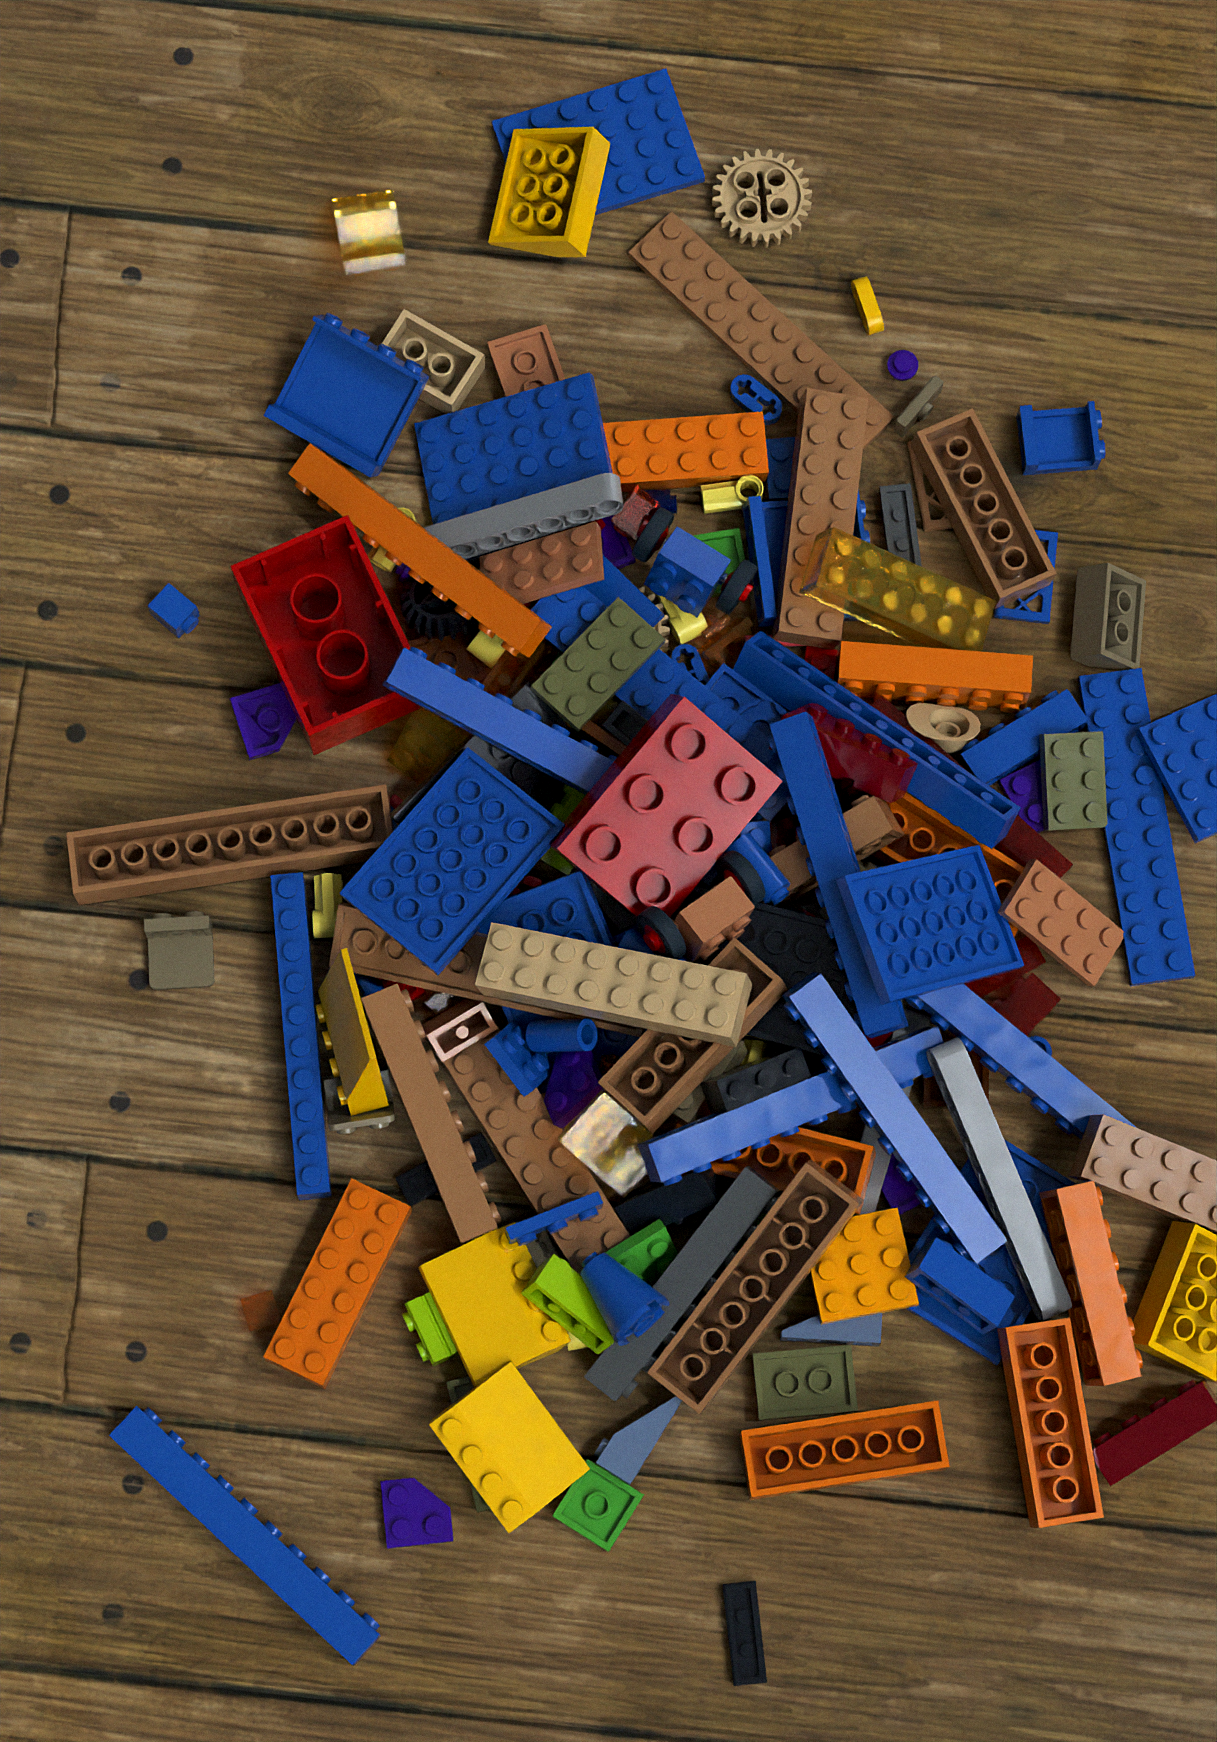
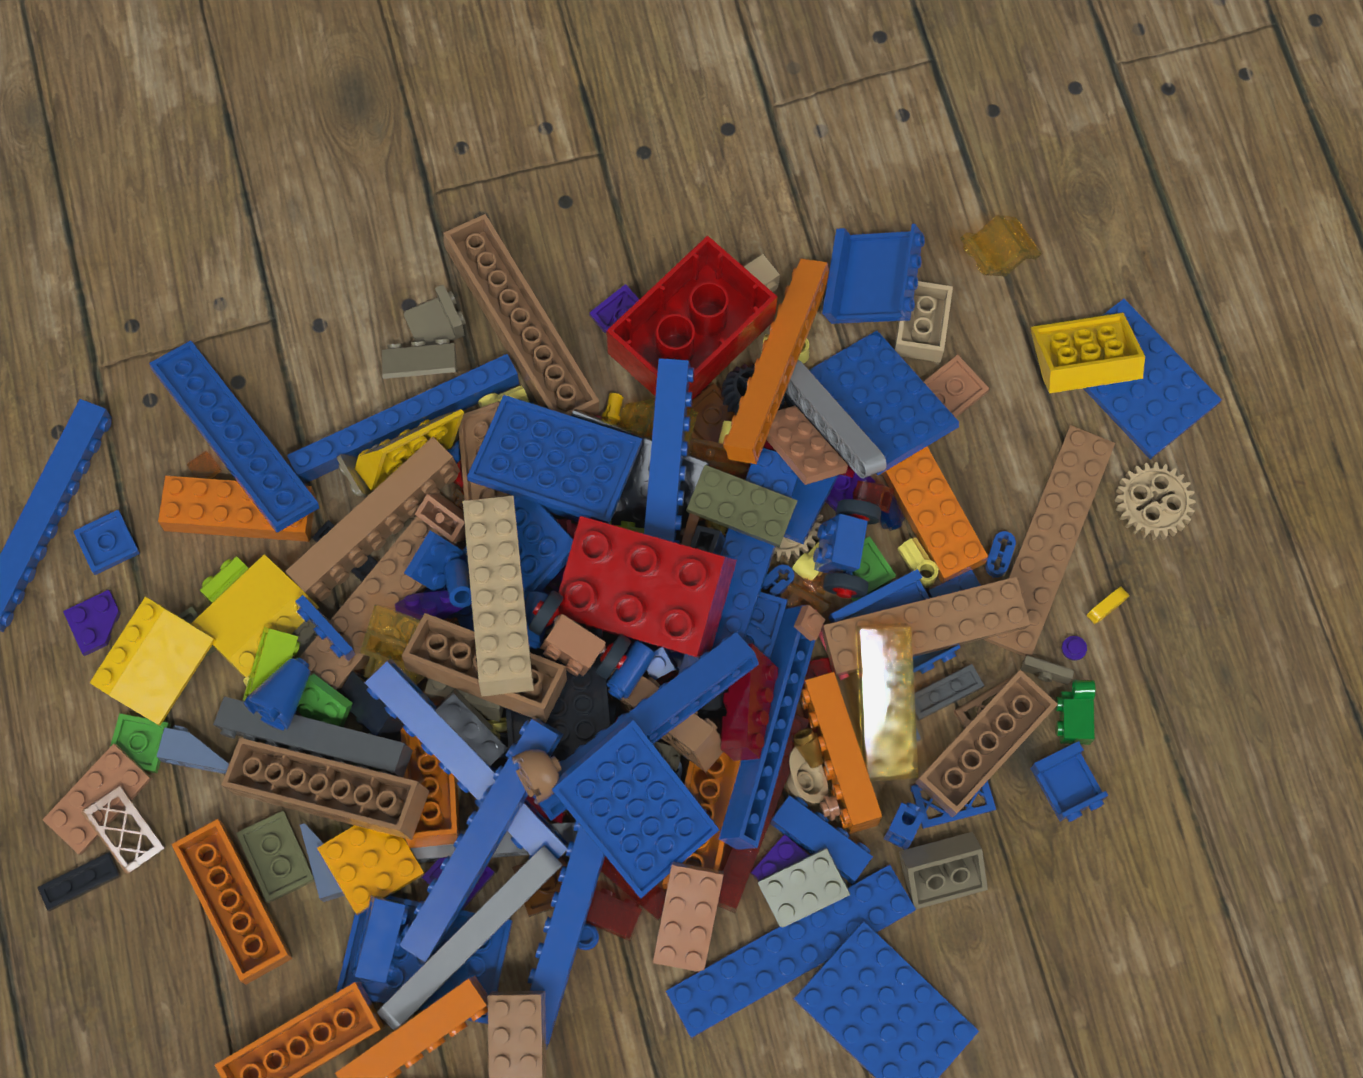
camera: 70 degrees right, 5 degrees down
blue brick [148,583,200,638] -> none
none -> nougat plate [43,744,152,855]
none -> blue plate [73,510,140,575]
none -> window [81,786,165,874]
none -> blue plate [149,341,319,533]
none -> dark tan slope [382,339,458,379]
none -> medium nougat cylinder [512,749,561,804]
none -> yellow pin [601,393,624,425]
none -> tan brick [744,254,780,292]
none -> pearl gold cone [793,728,823,768]
none -> nougat plate [794,605,825,641]
none -> nougat plate [820,795,840,821]
none -> blue brick [884,802,925,850]
none -> green hinge [1055,679,1096,745]

